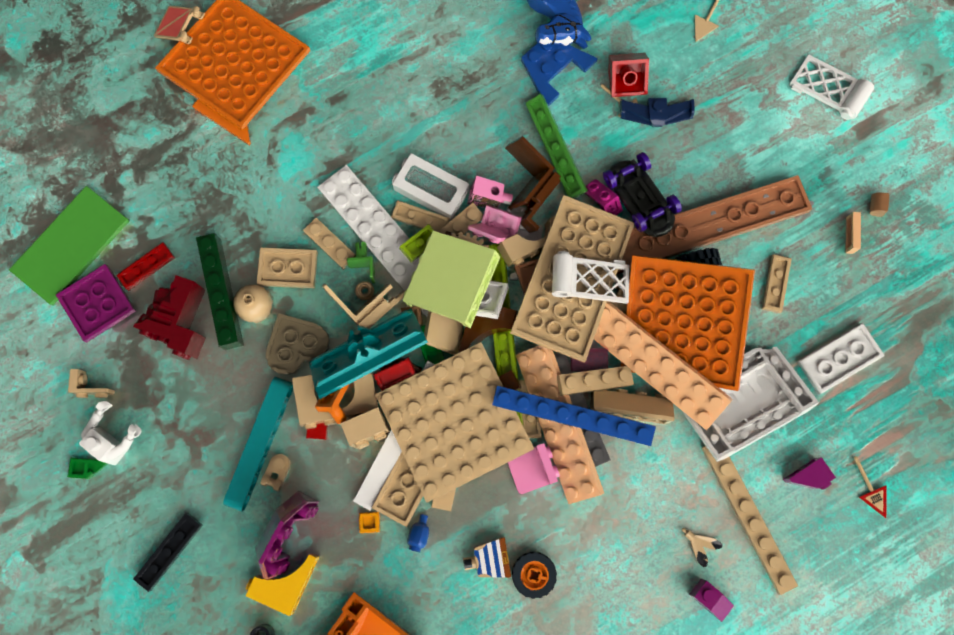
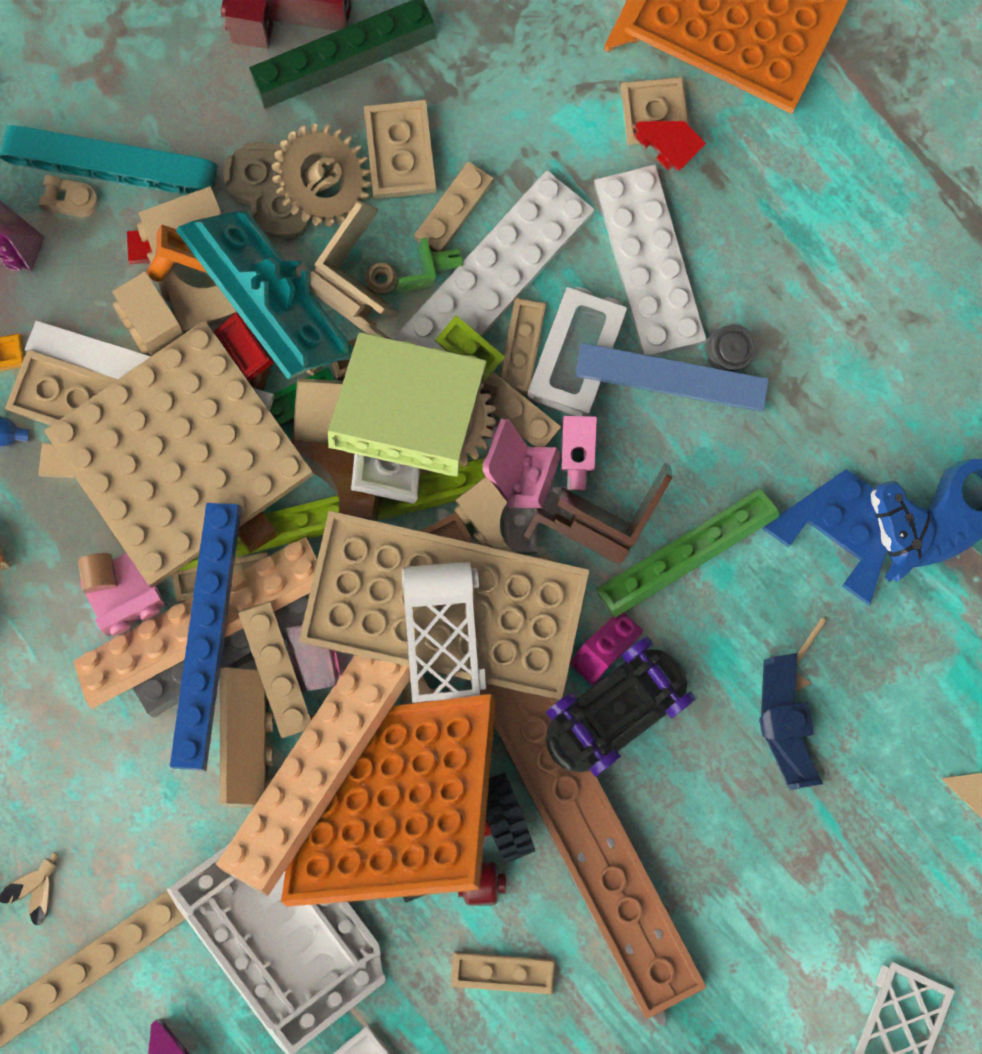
camera: 80 degrees right, 0 degrees up
tan cylinder [233,285,273,323] -> none
red slope [608,52,649,97] -> none
none -> medium nougat brick [78,553,117,594]
none -> tan gear [272,123,372,227]
none -> medium blue tile [575,343,768,412]
none -> white plate [594,165,706,357]
none -> tan tile [620,77,689,145]
none -> red slope [632,121,706,171]
none -> dark grey wheel [704,324,756,371]

